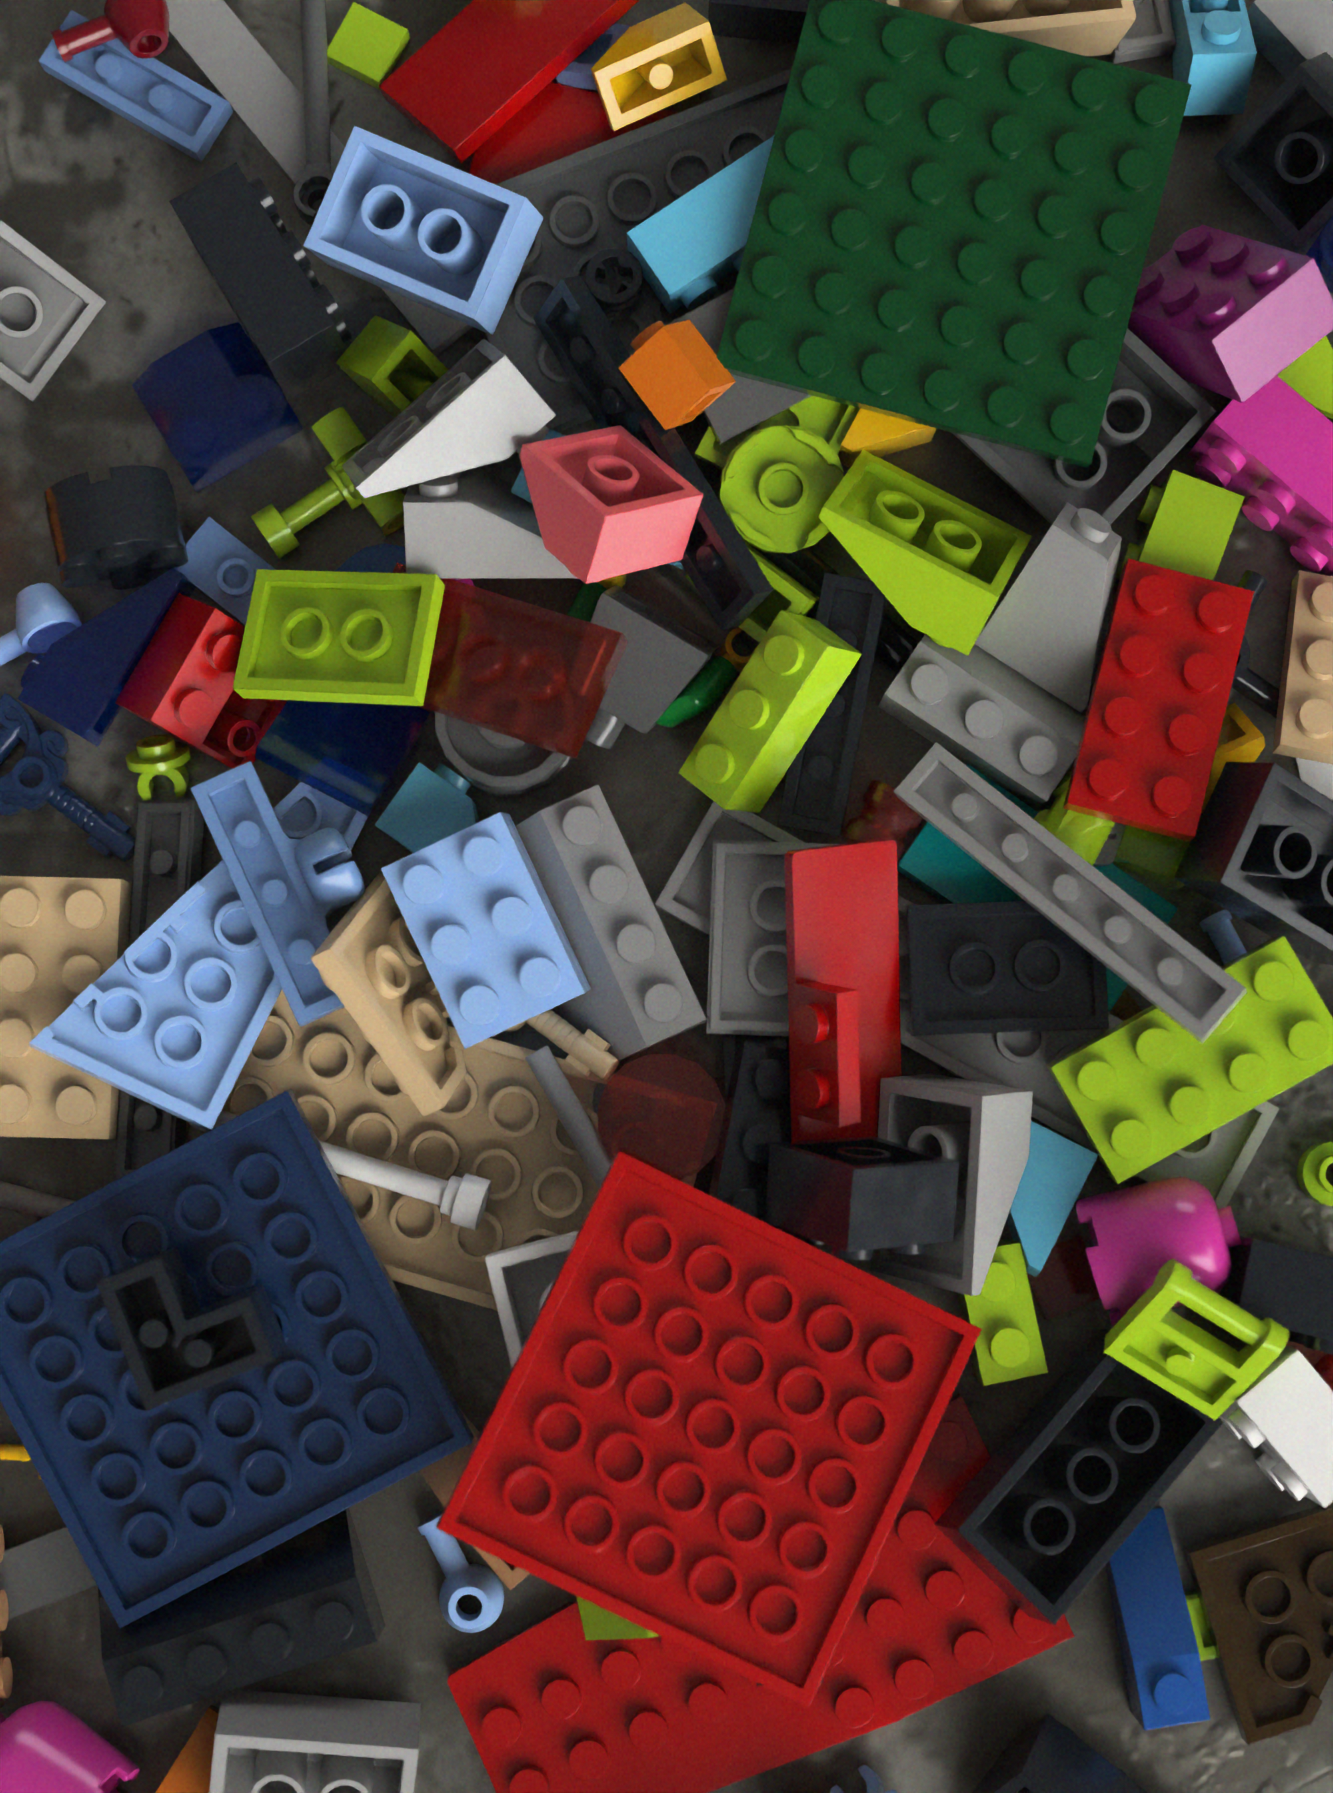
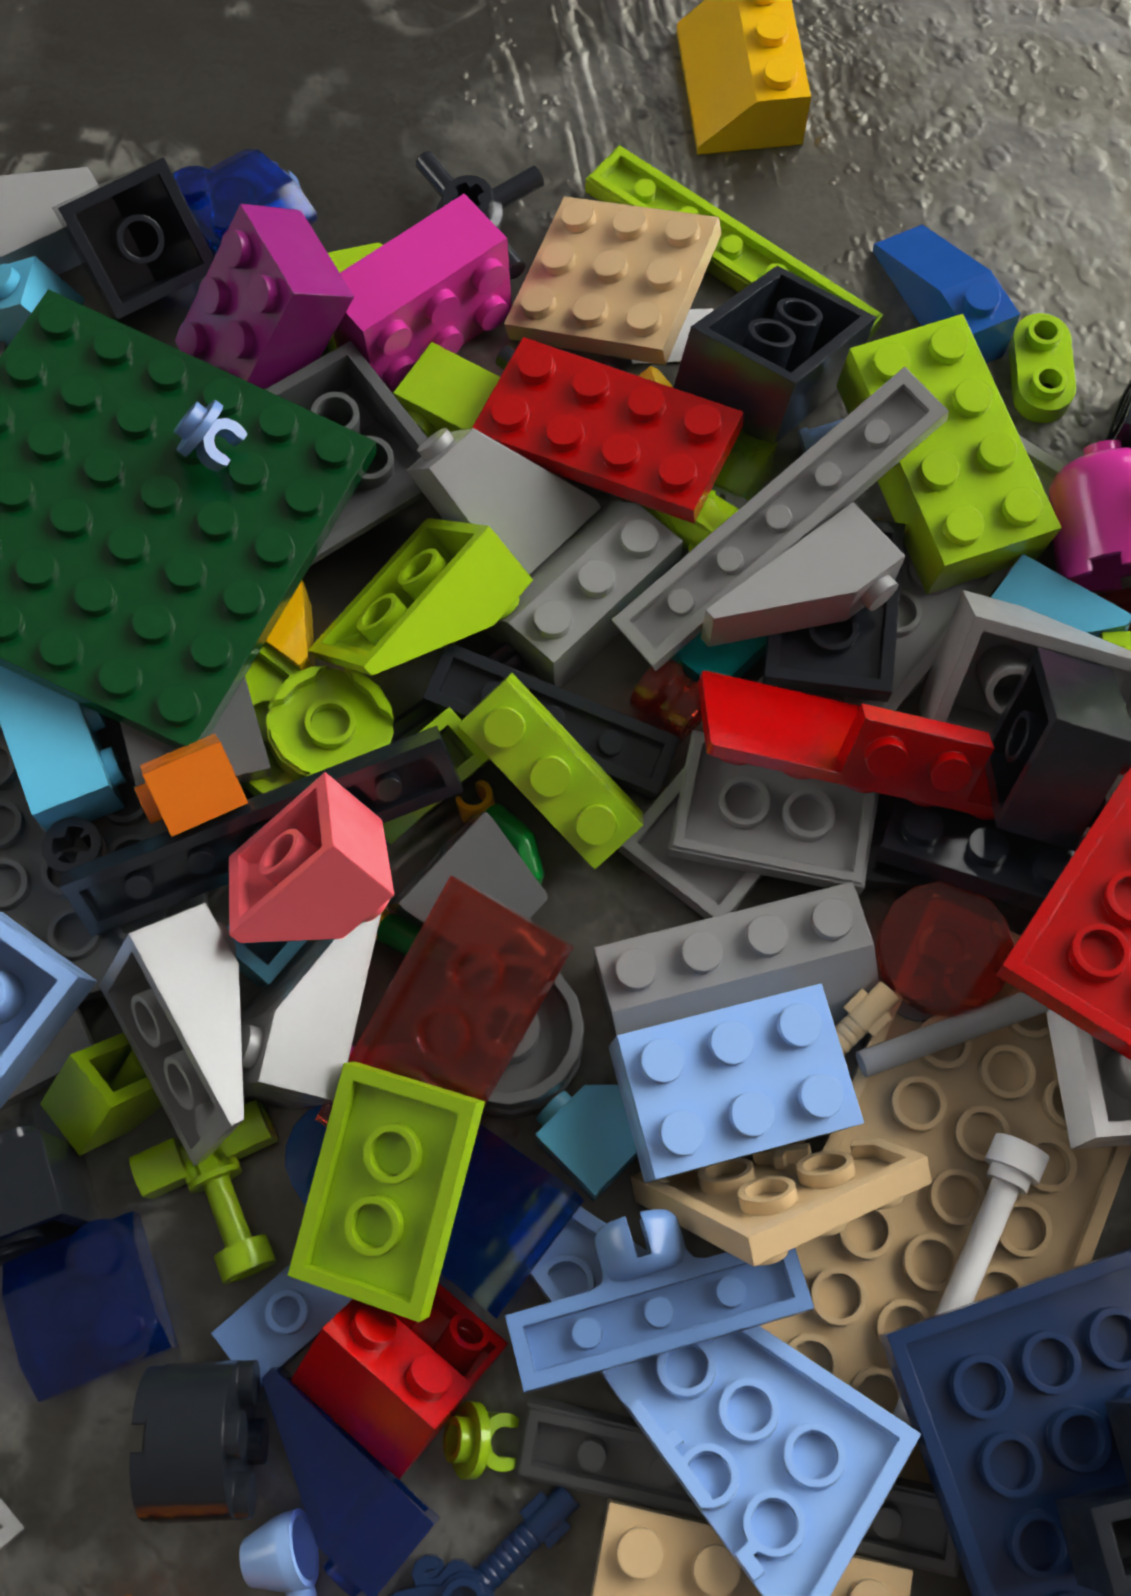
camera: 80 degrees left, 15 degrees down
none -> medium blue plate [174,399,247,472]
none -> light grey slope [701,502,905,647]

